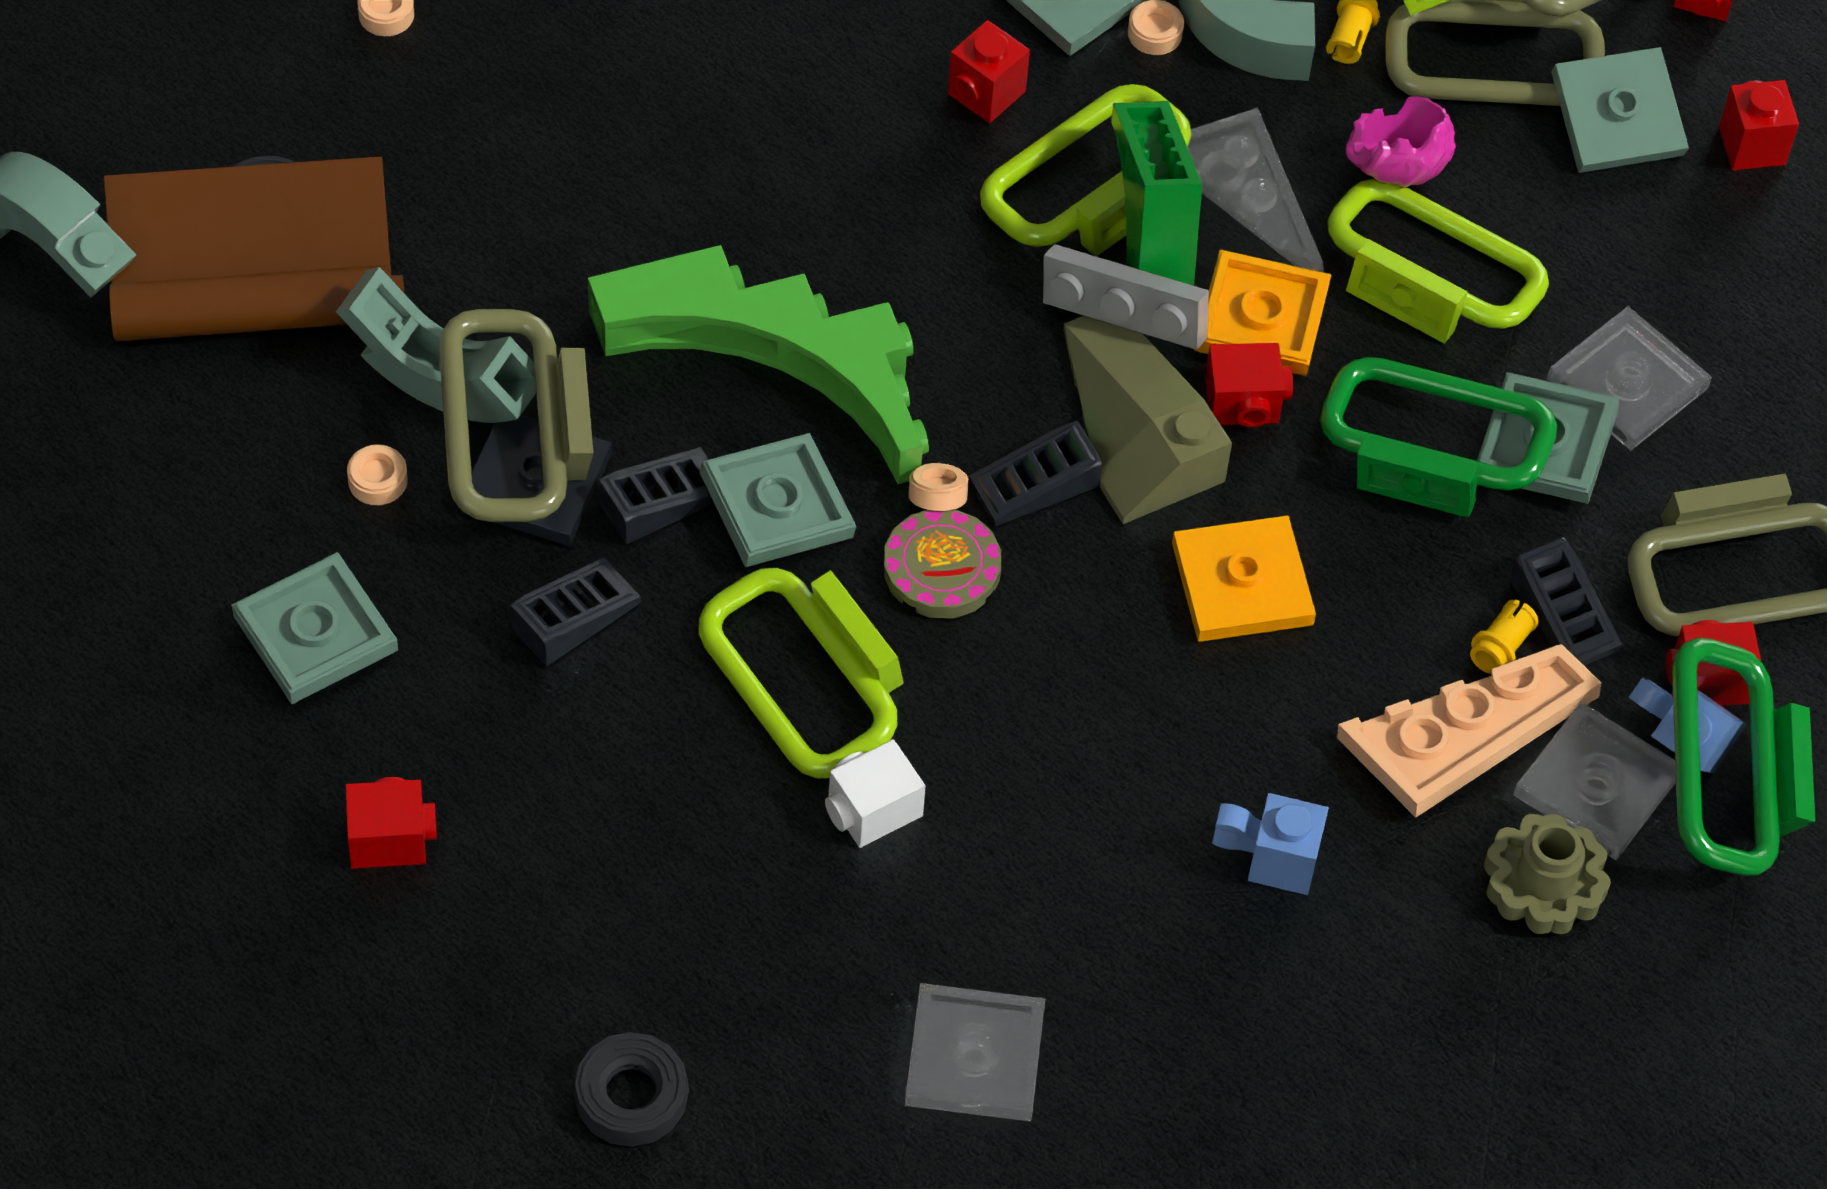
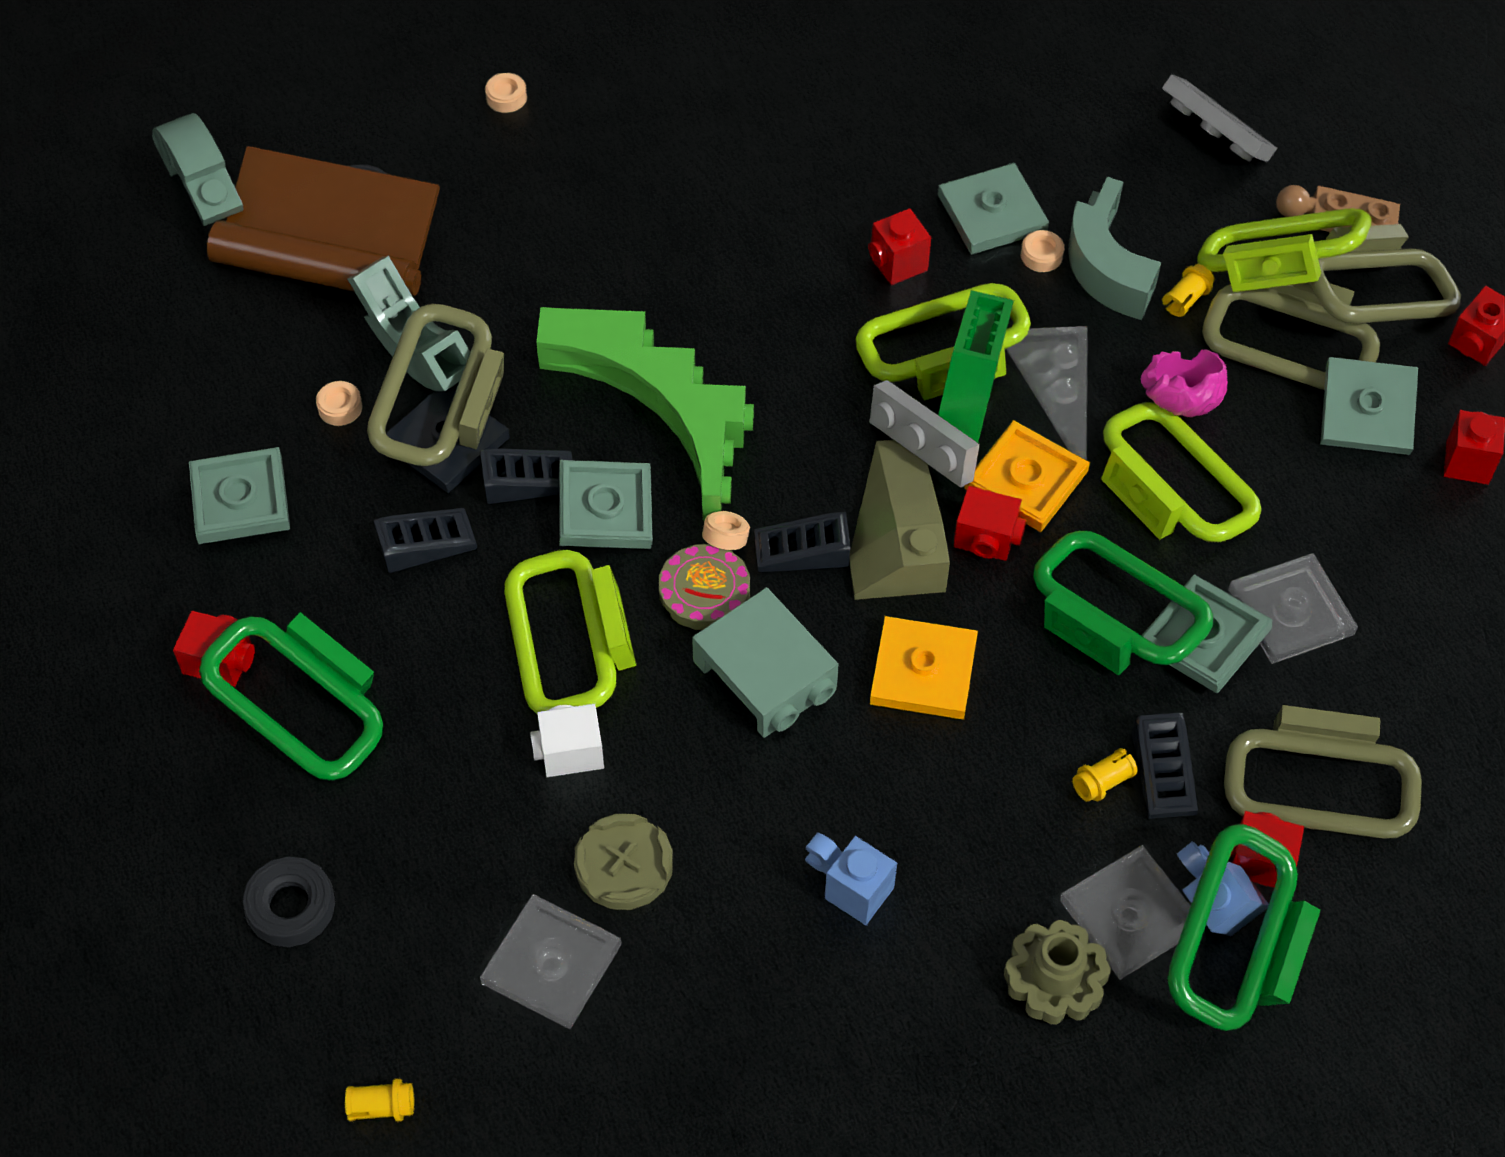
camera: 25 degrees right, 0 degrees up
light nougat wing [1337,644,1601,818] -> none
none -> green bar [199,612,383,780]
none -> olive tile [574,814,673,910]
none -> sand green panel [692,587,839,738]

